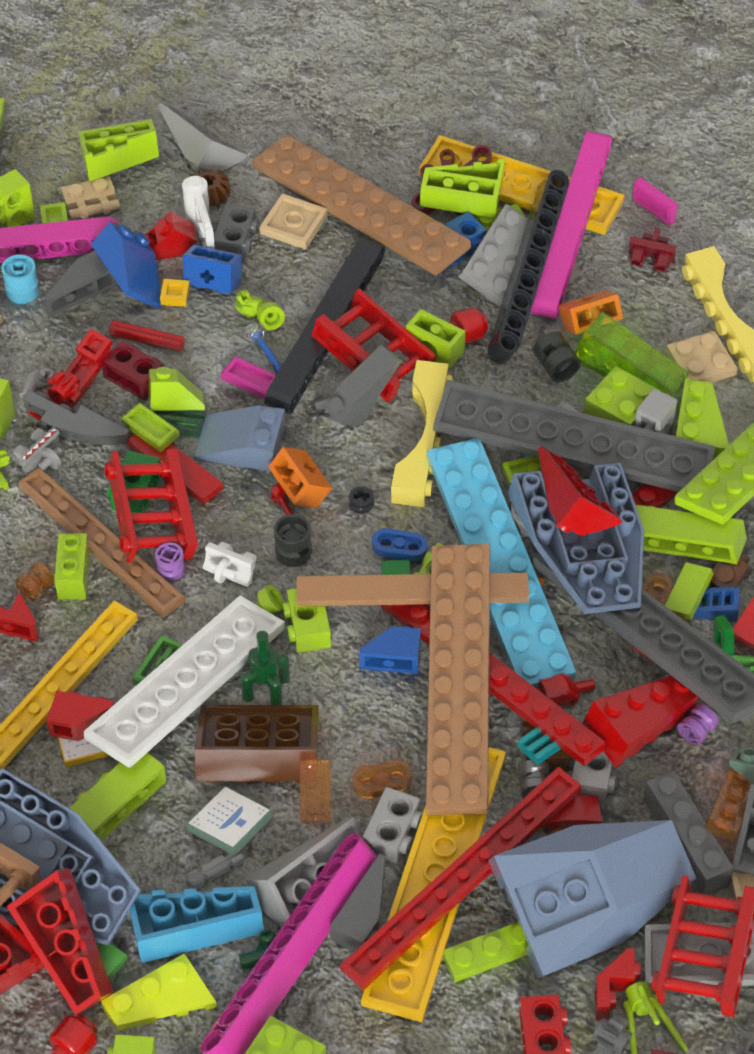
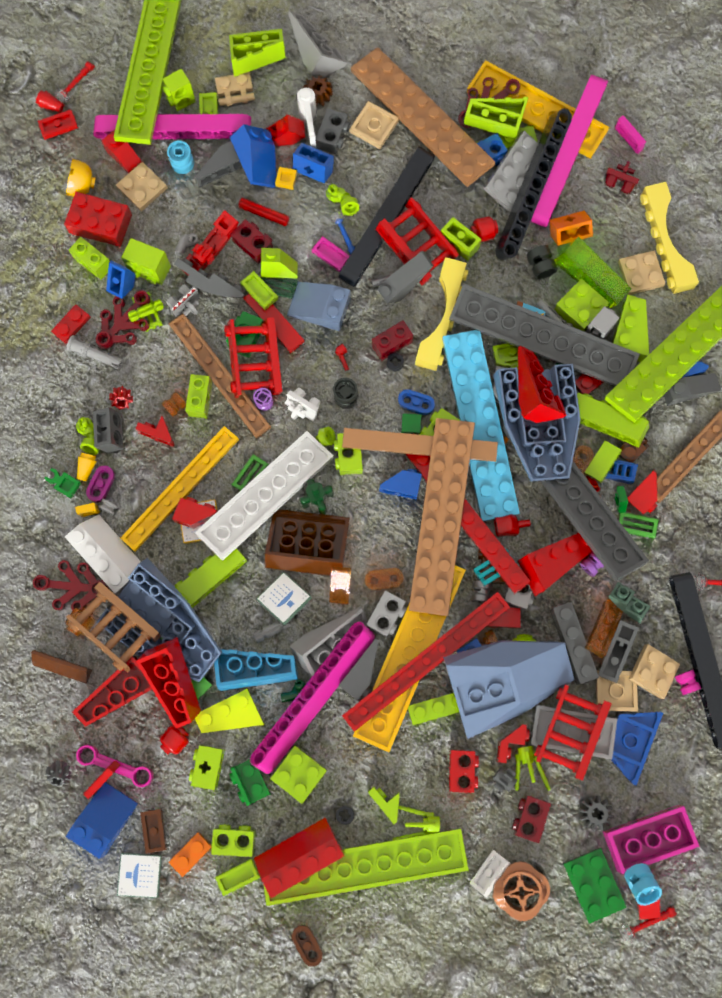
camera: 10 degrees right, 25 degrees up
orange brick [268,447,332,508] -> none
none -> dark red brick [371,320,413,361]

